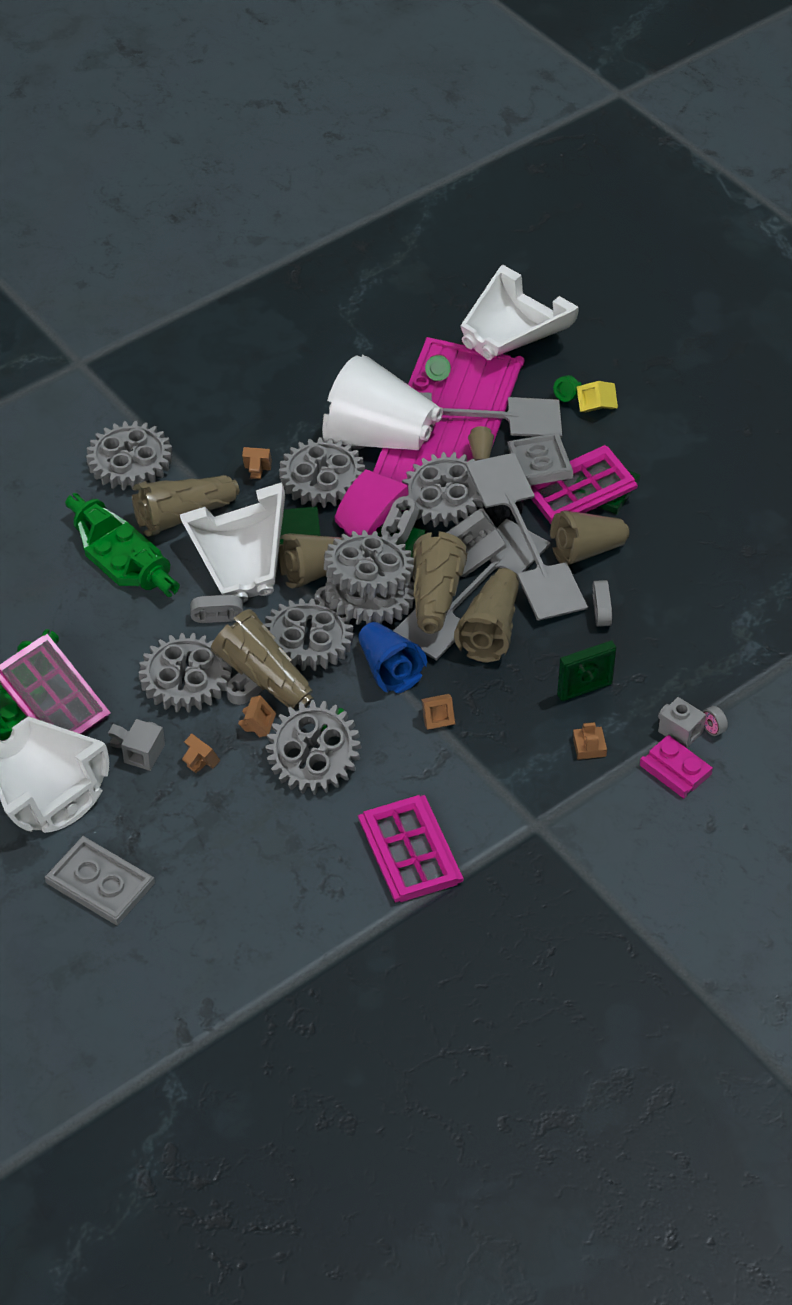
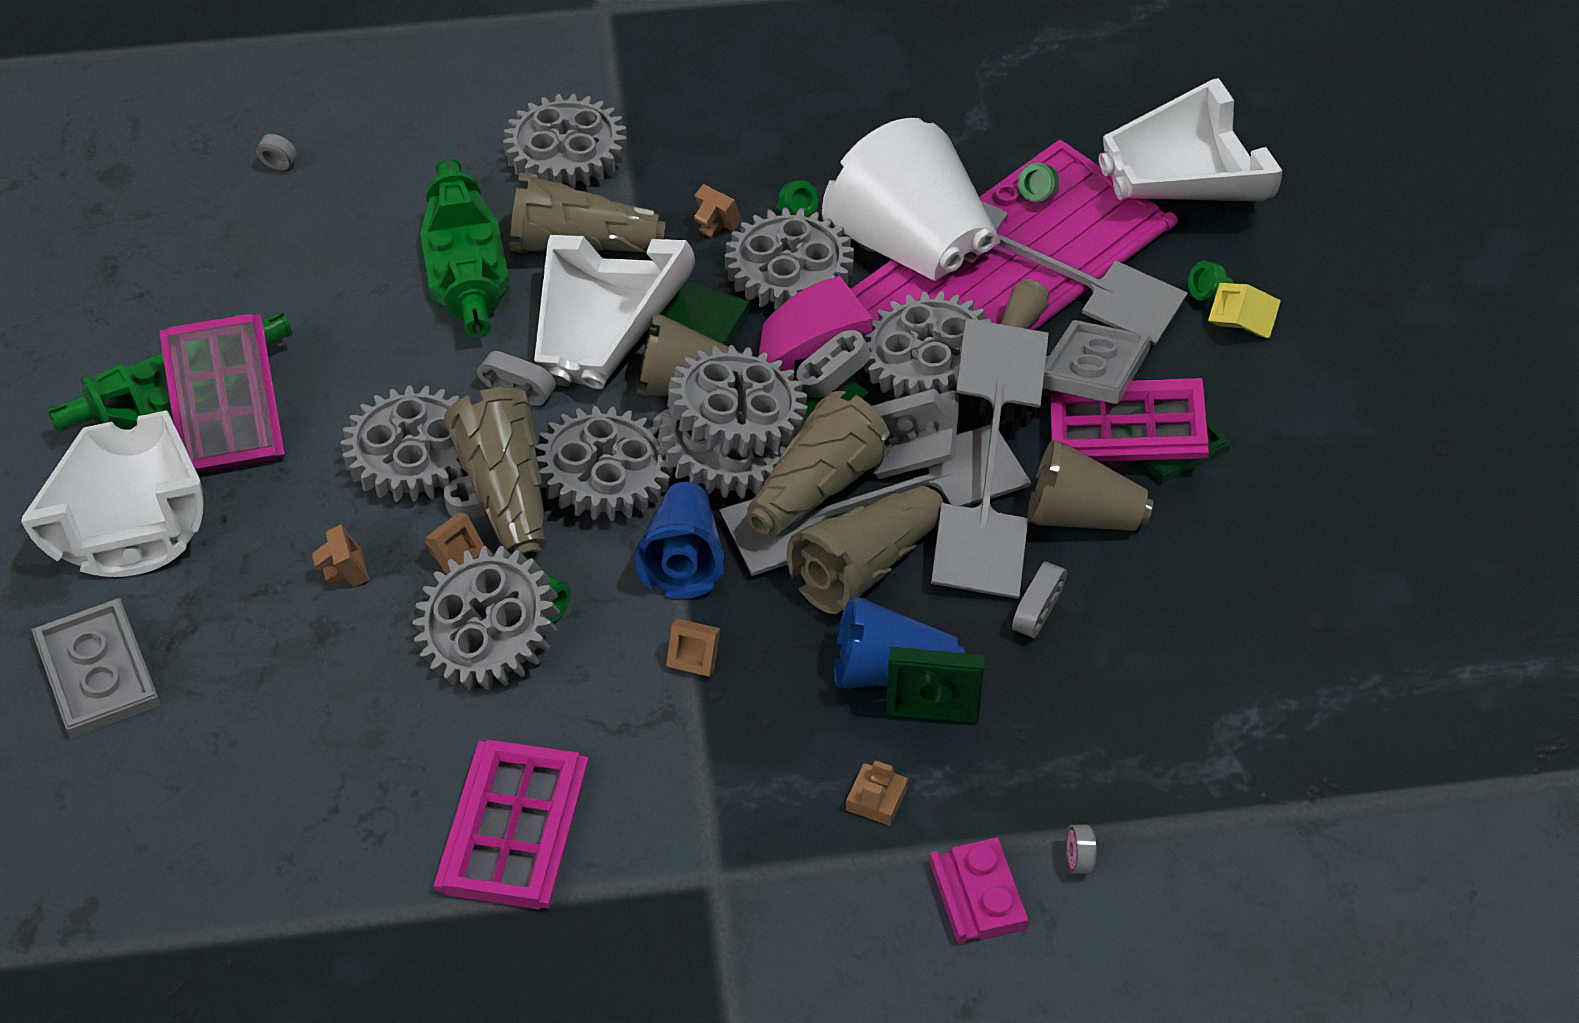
camera: 30 degrees right, 0 degrees up
light grey brick [108,719,165,771] -> none
light grey brick [658,697,706,748] -> none
none -> green tile [776,180,819,217]
none -> blue cone [834,596,965,689]

